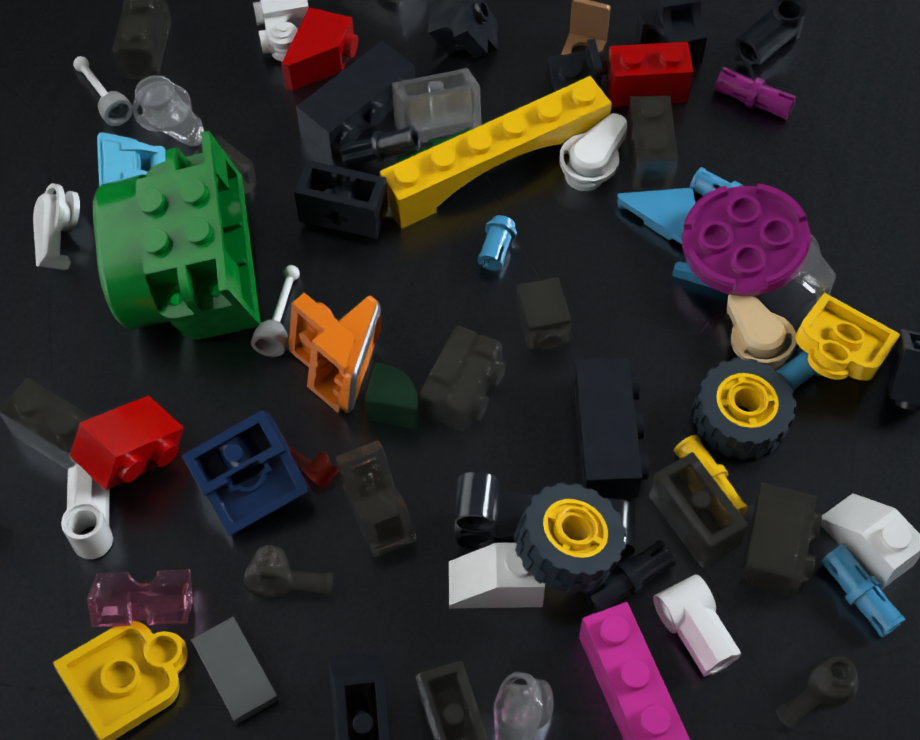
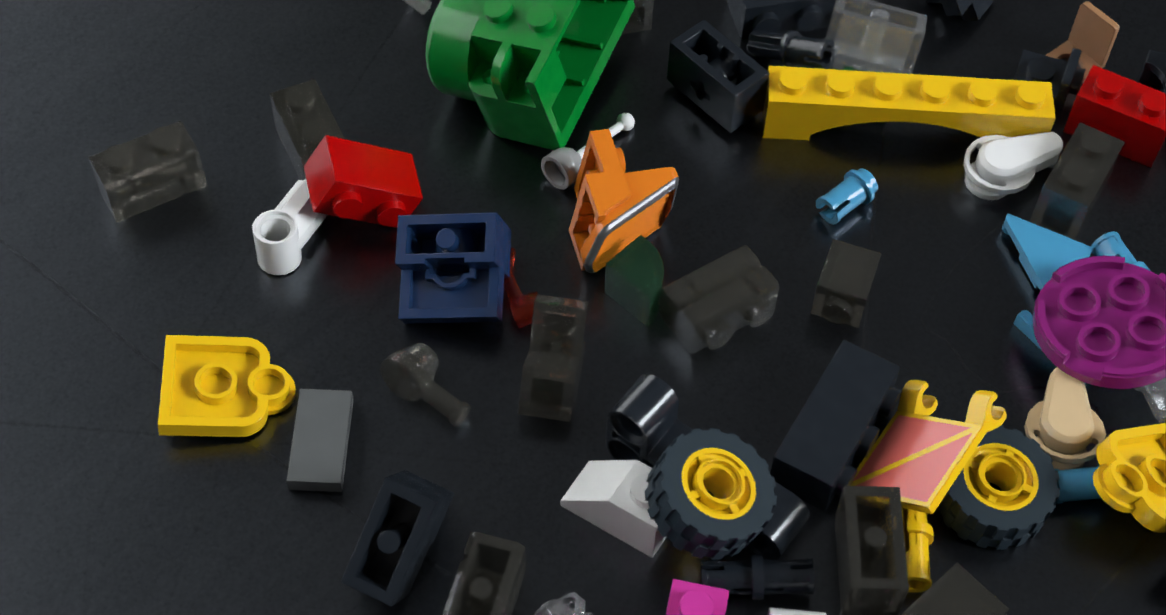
camera: 30 degrees right, 5 degrees down
clear pink piece [87,569,193,627] -> none
none -> flag [846,380,1007,514]

